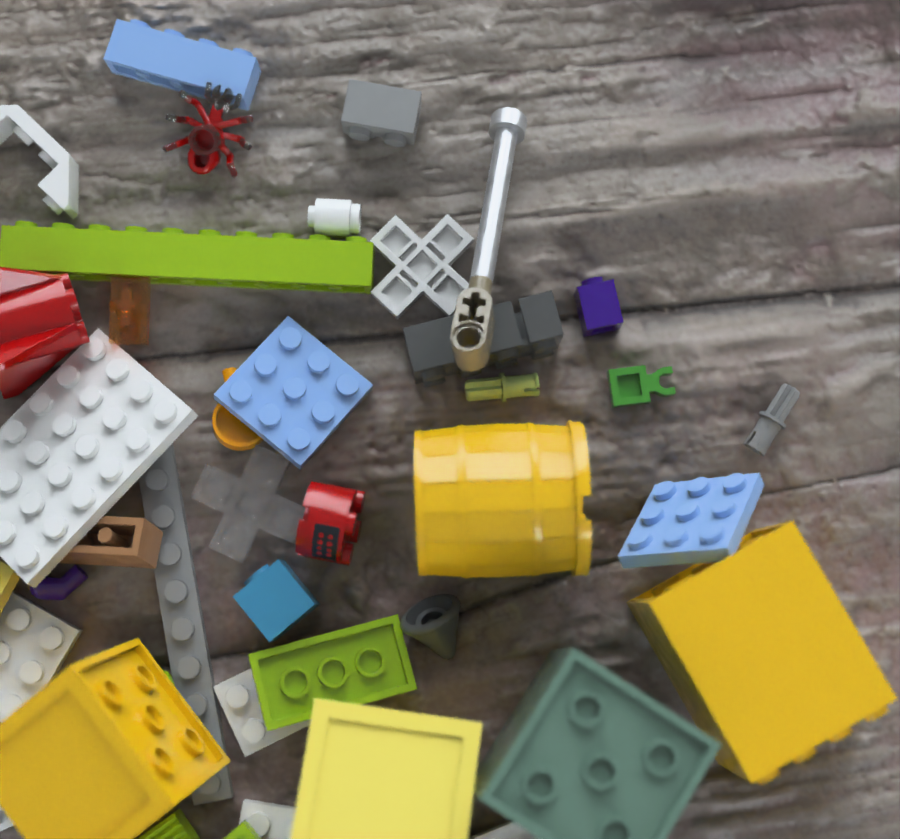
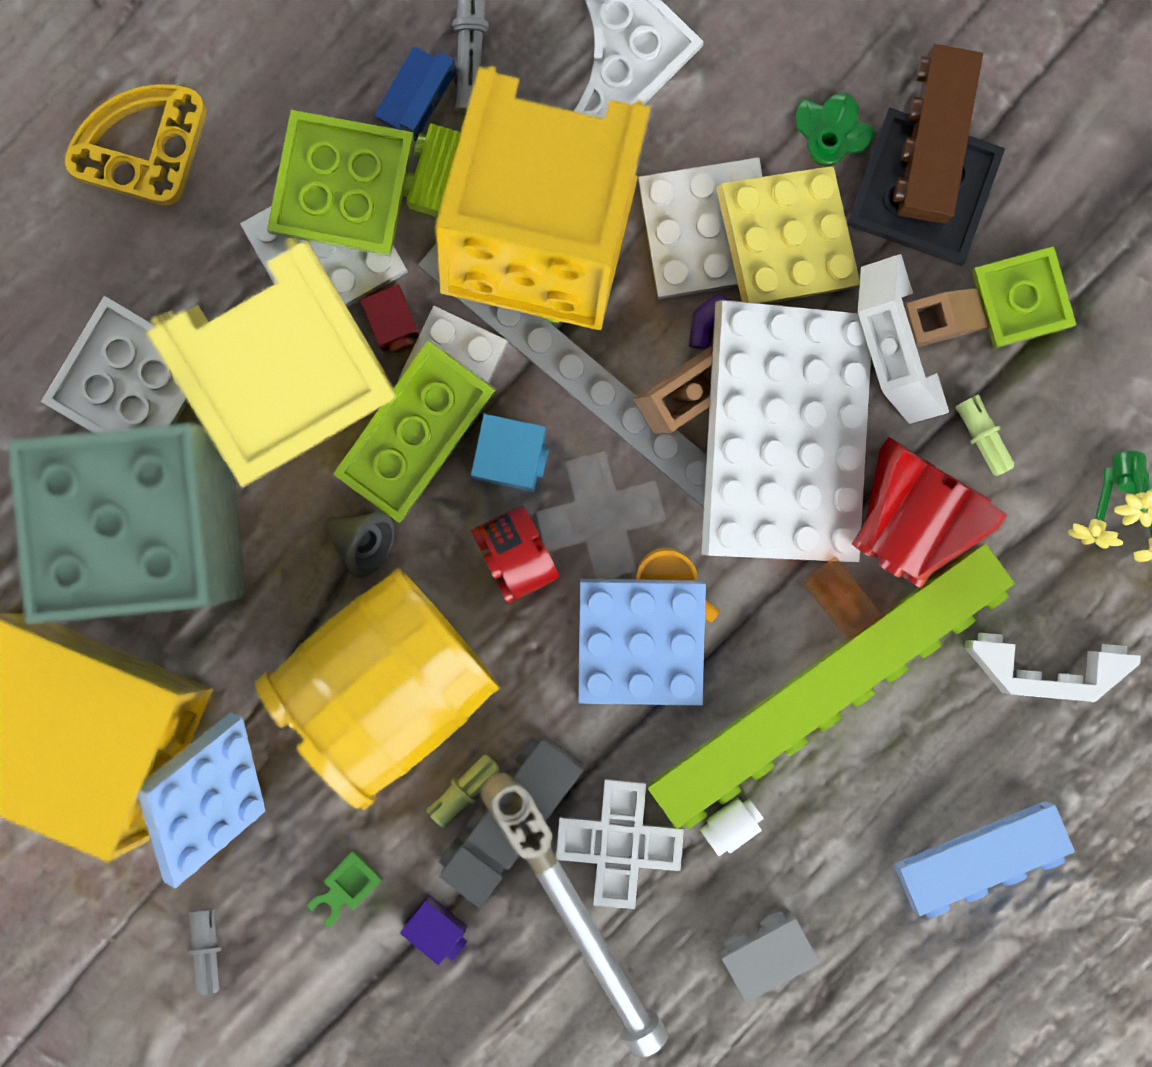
camera: 145 degrees right, 5 degrees up
animal [162,82,254,177] -> none
none -> dark red brick [360,284,420,353]

